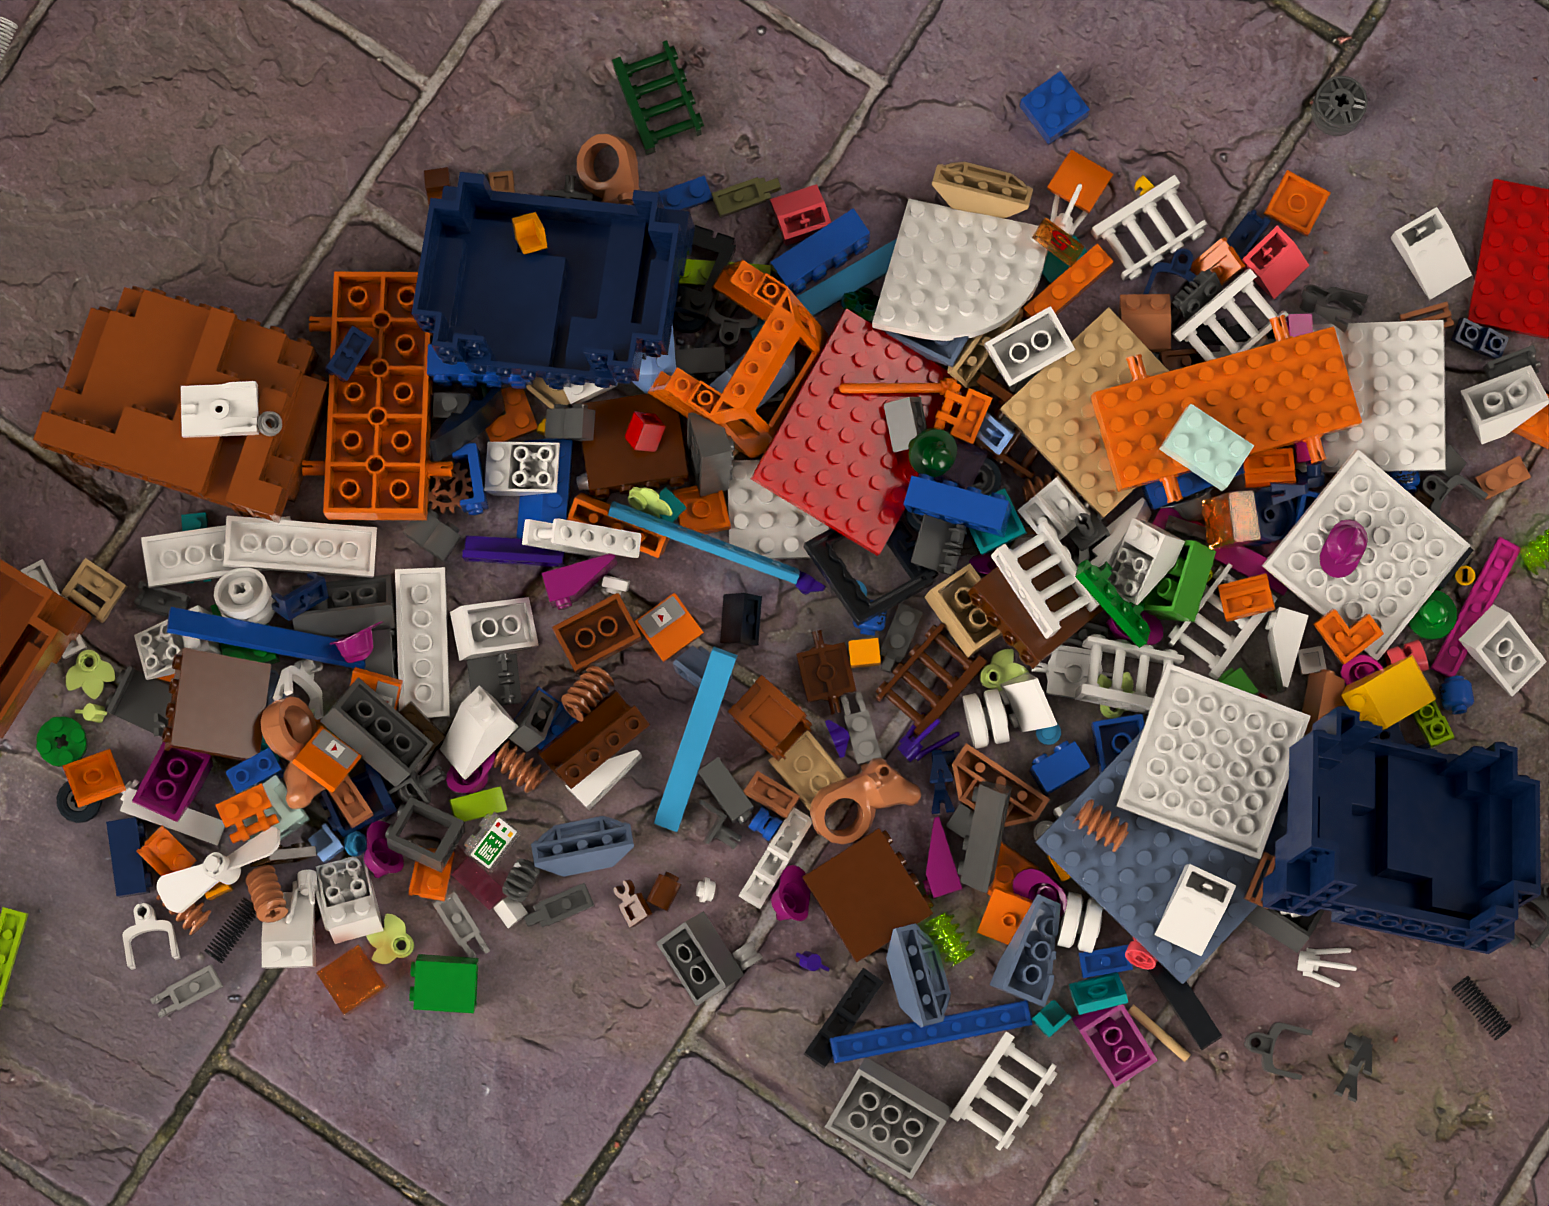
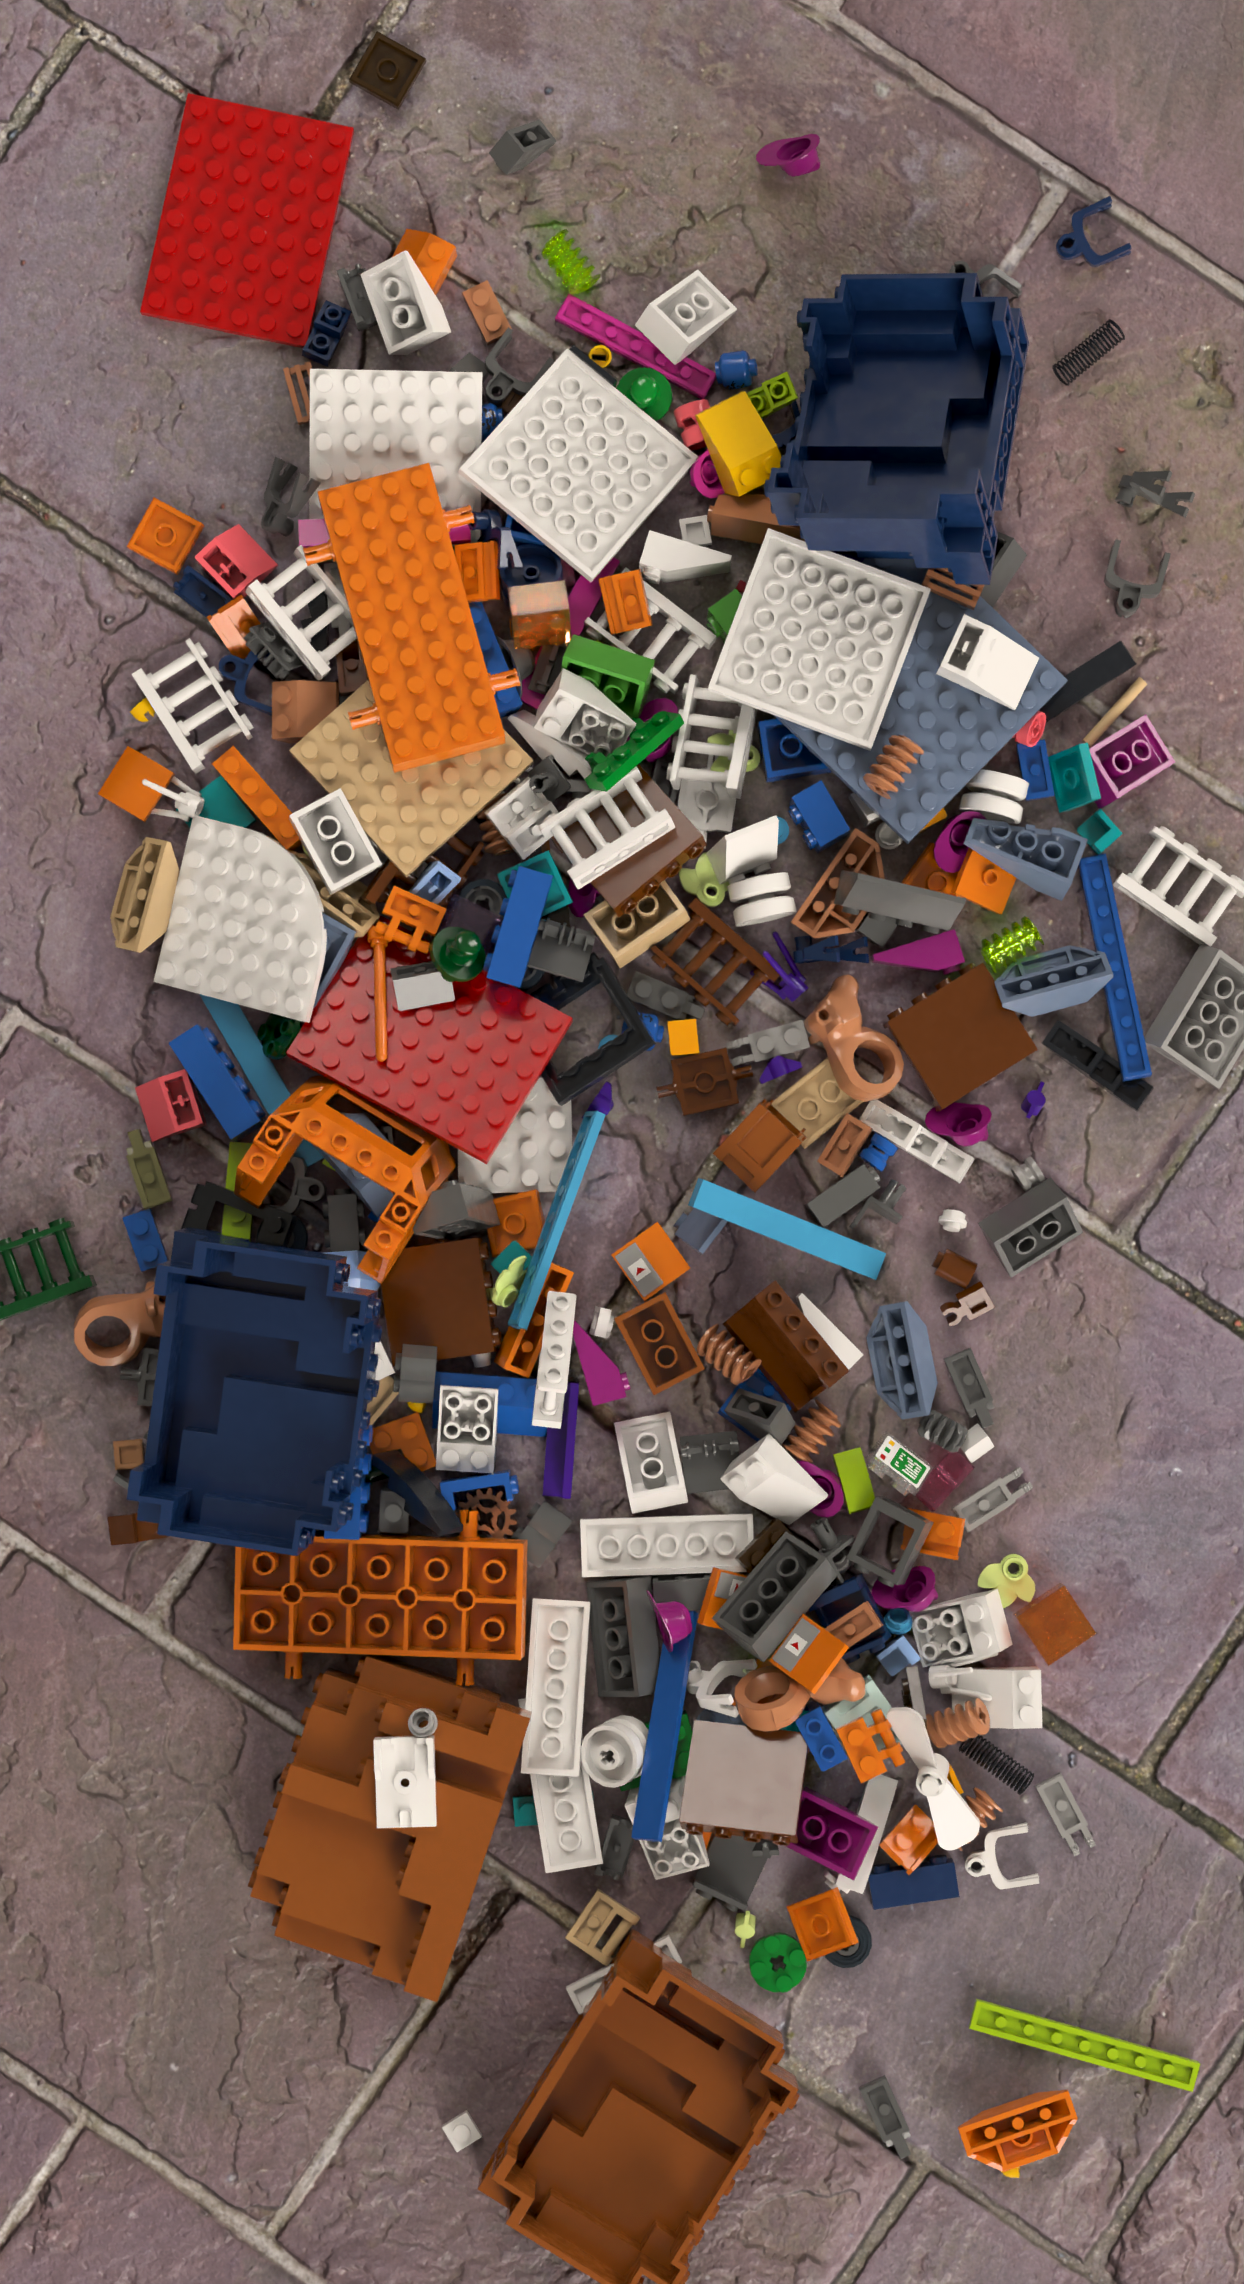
camera: 90 degrees left, 5 degrees up
yellowish green plate [66,650,115,700] -> none
dark blue hinge [271,572,329,621] -> none
dark blue hinge [325,326,374,382] -> none
green brick [409,954,479,1014] -> none
light orange panel [512,212,547,254] -> none
red panel [625,411,666,452] -> none
black panel [720,593,762,646] -> none
blue brick [1019,71,1090,145] -> none
clear orange tile [1032,217,1085,267] -> none
light aqua brick [1159,404,1254,491] -> none
white plant [1297,948,1357,987] -> none
dark grey wheel [1311,76,1368,136] -> none
orange plate [1313,609,1384,664] -> none
magenta piece [1319,519,1368,578] -> none
white slope [1391,207,1472,301] -> none

